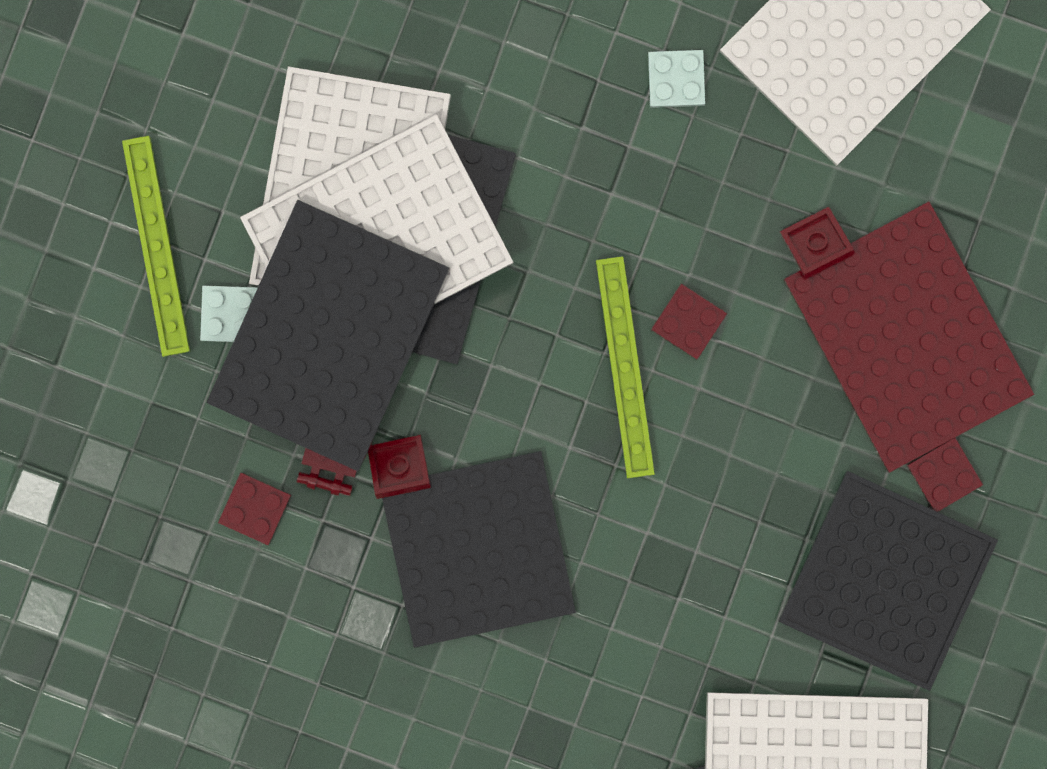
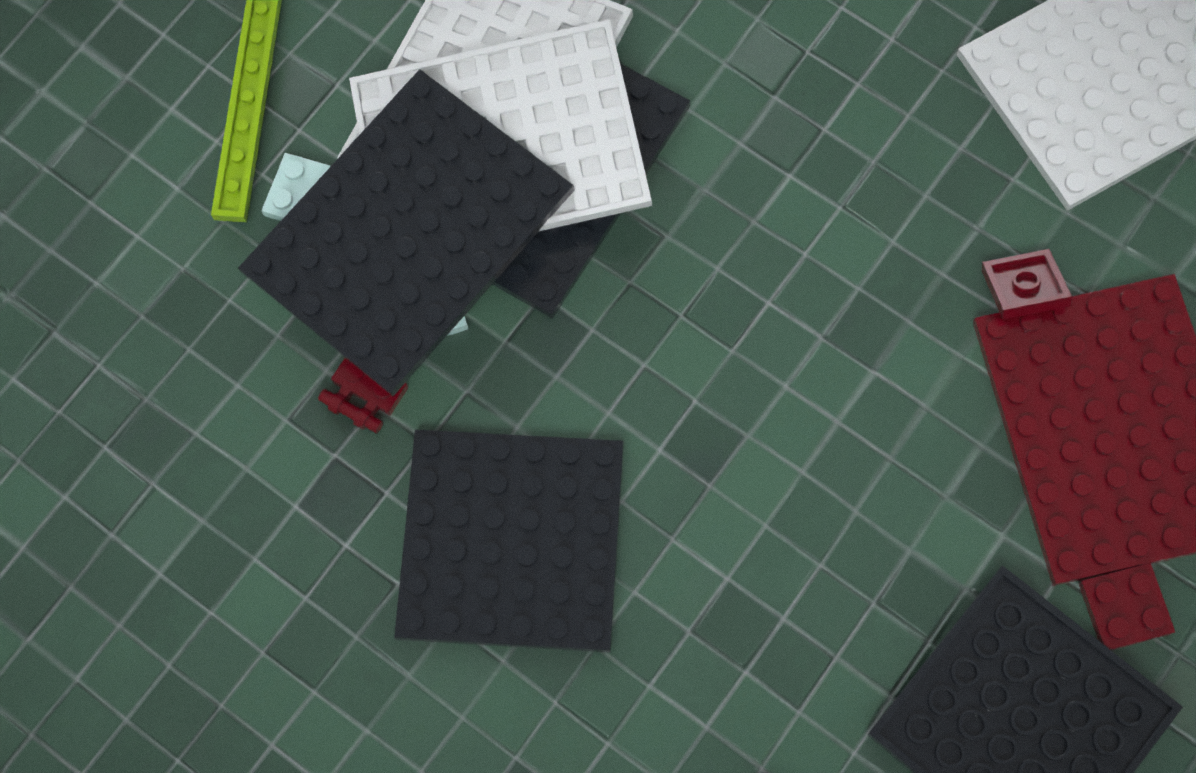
camera: 20 degrees right, 15 degrees down
dark red plate [218,473,291,545] -> none
dark red plate [368,435,431,499] -> none
lime plate [596,256,655,478] -> none
light aqua plate [648,50,705,108] -> none
dark red plate [651,284,727,360] -> none

